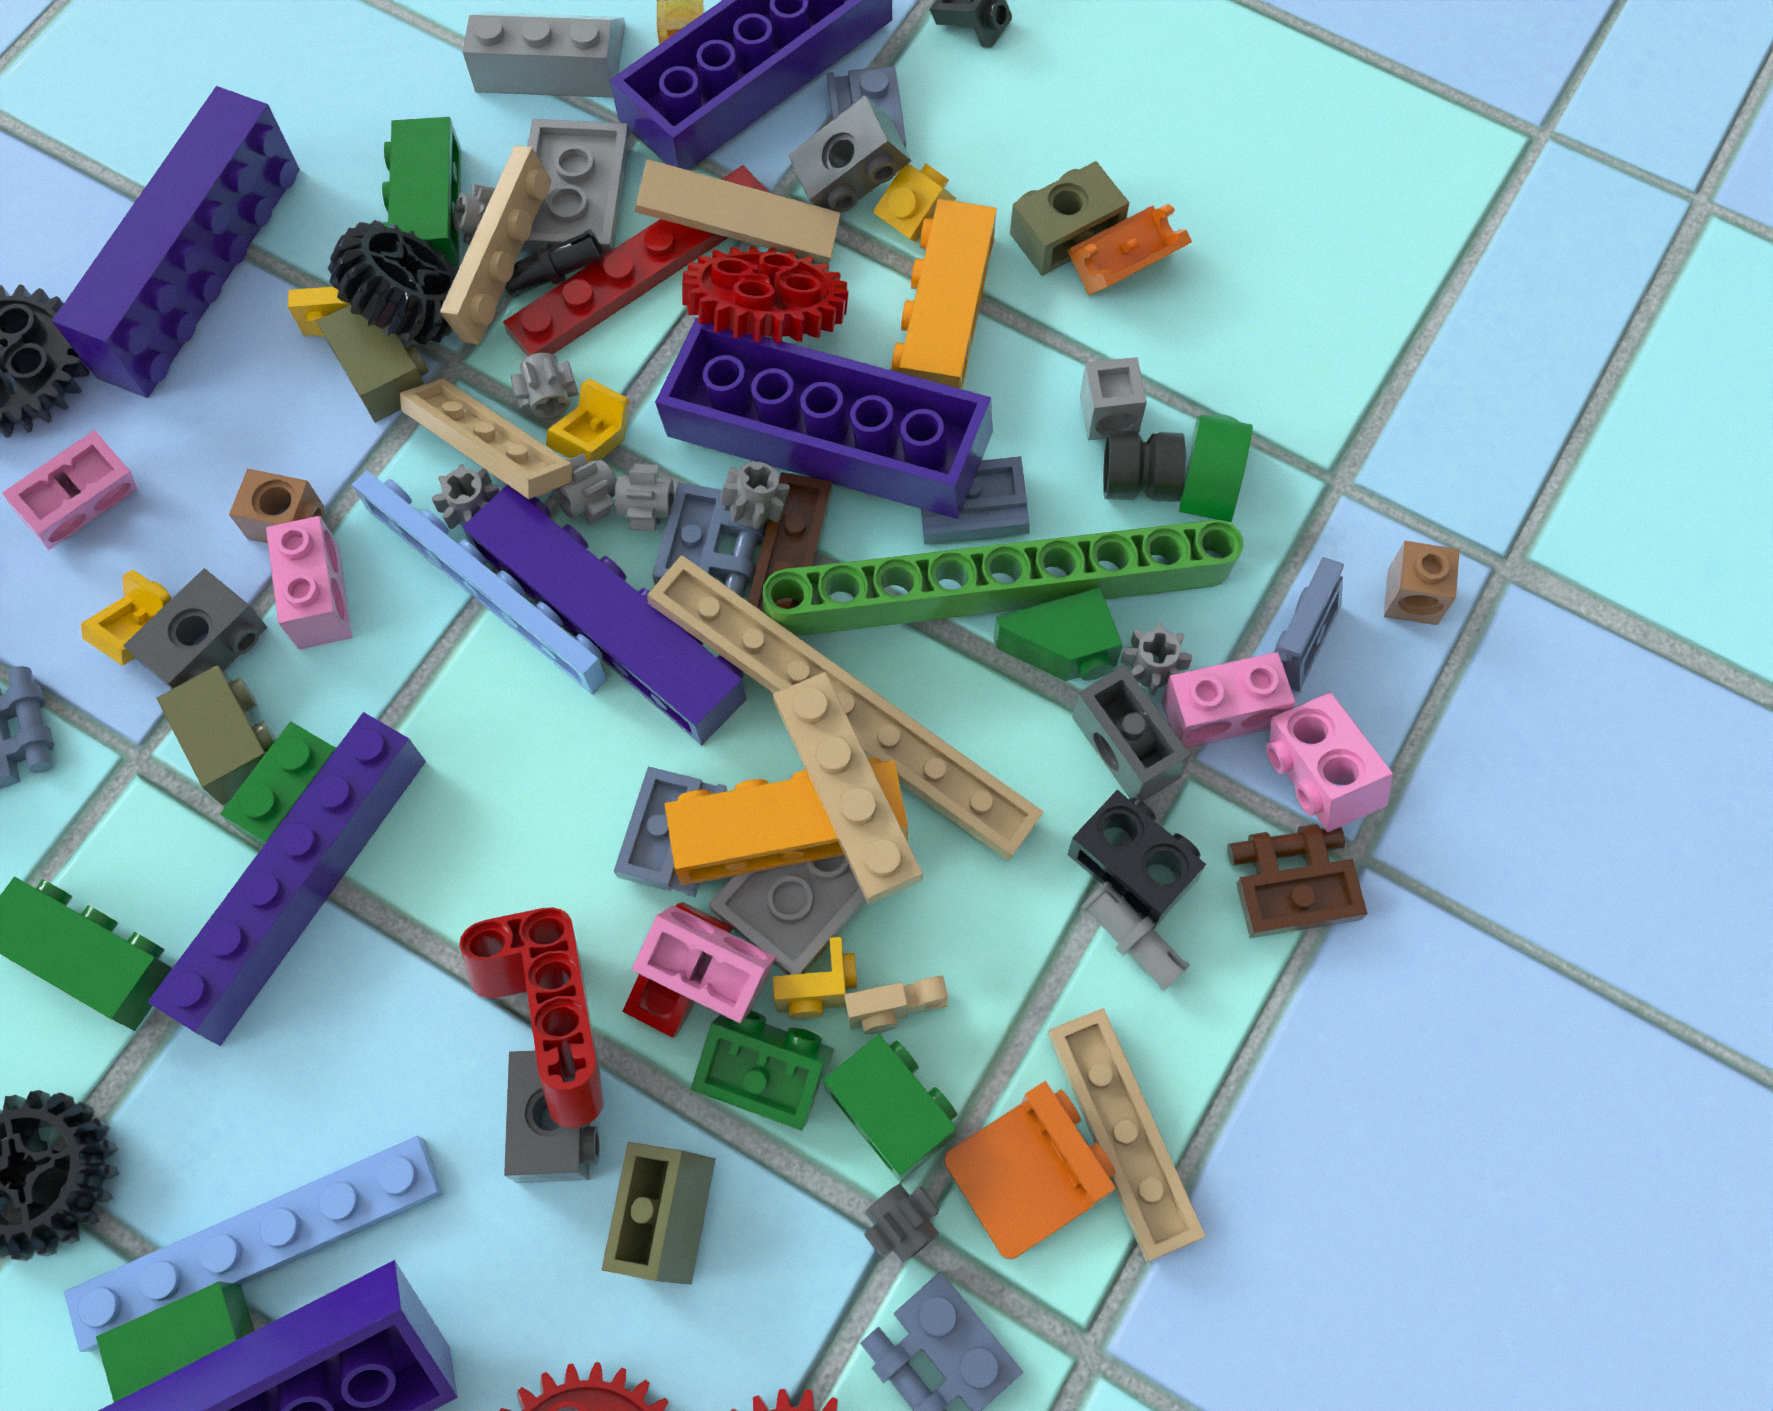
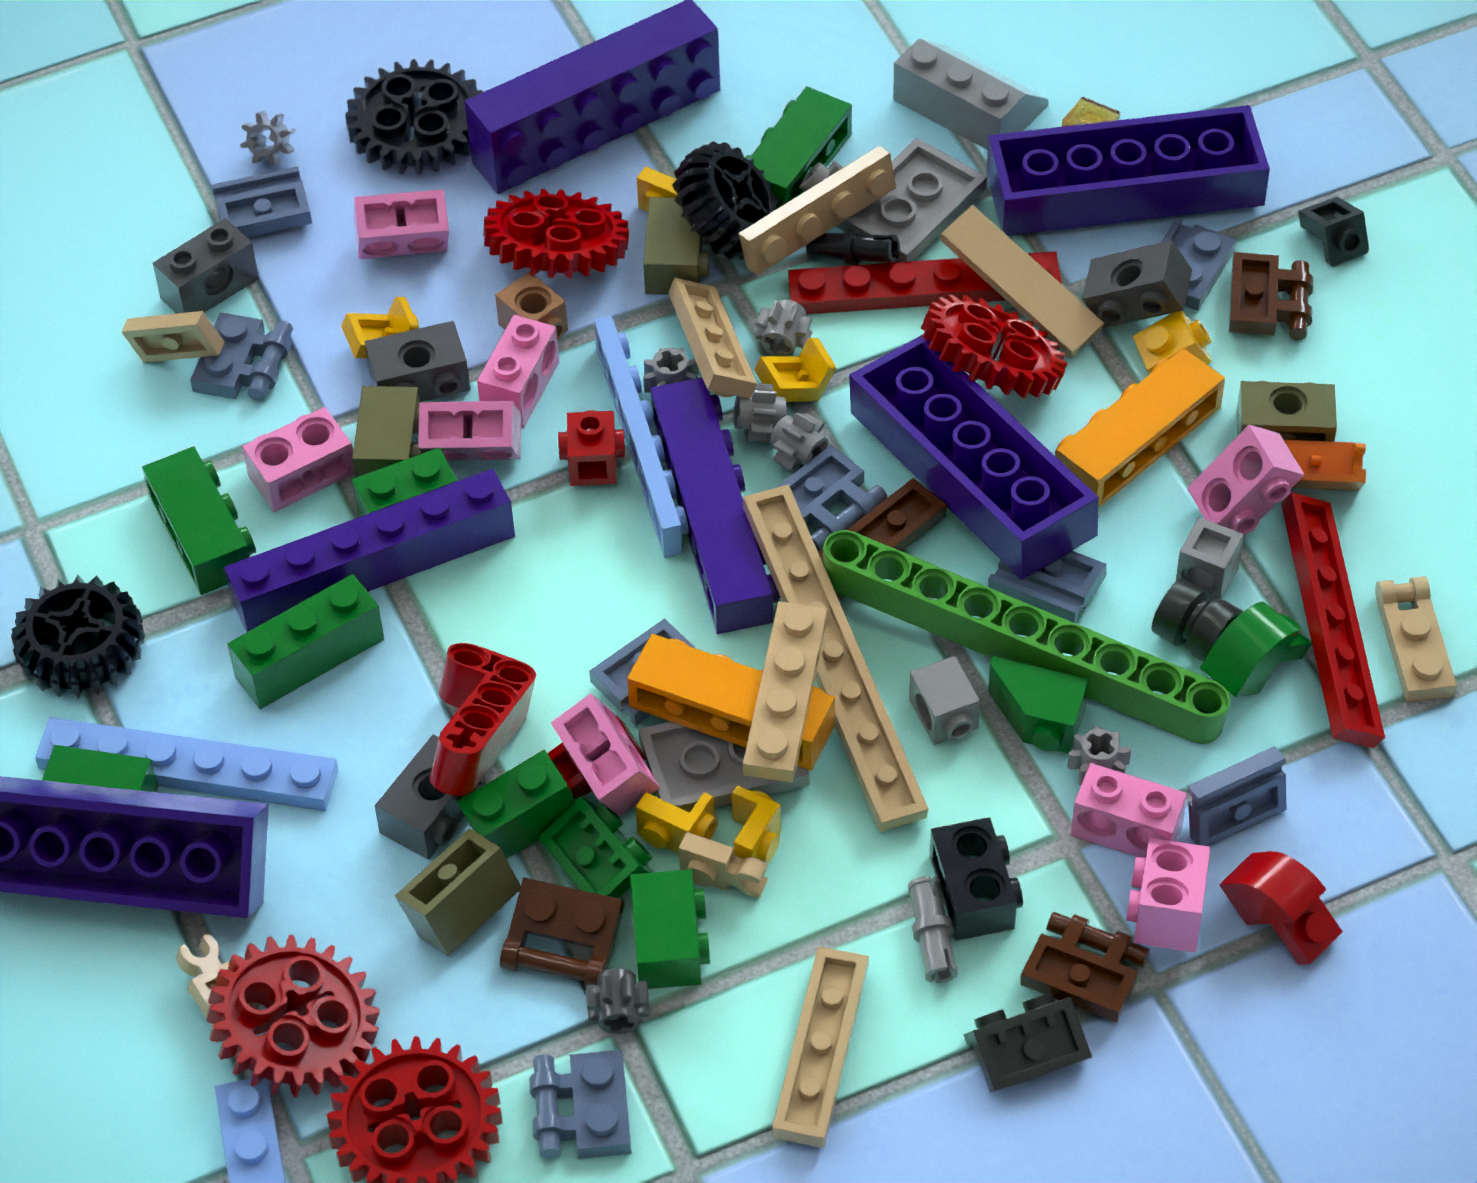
camera: 35 degrees right, 15 degrees down
light grey gear [719,460,790,529] -> none
orange bracket [944,1080,1116,1259] -> none
dark grey brick [1072,665,1191,801] -> none
medium nougat brick [1384,540,1460,625] -> none
none -> green brick [227,574,384,709]
none -> bright pink brick [242,407,354,512]
none -> bright pink brick [418,401,521,461]
none -> green brick [457,749,576,859]
none -> red gear [483,189,629,279]
none -> reddish brown plate [500,877,625,987]
none -> red brick [558,410,625,486]
none -> yellow bracket [731,786,781,863]
none -> light grey brick [909,656,980,745]
none -> pearl dark grey bracket [963,992,1092,1093]
none -> bright pink brick [1187,425,1304,537]
none -> red brick [1219,851,1343,965]
none -> reddish brown plate [1229,252,1313,340]
none -> red plate [1281,492,1385,748]
none -> tan plate [1375,576,1457,702]

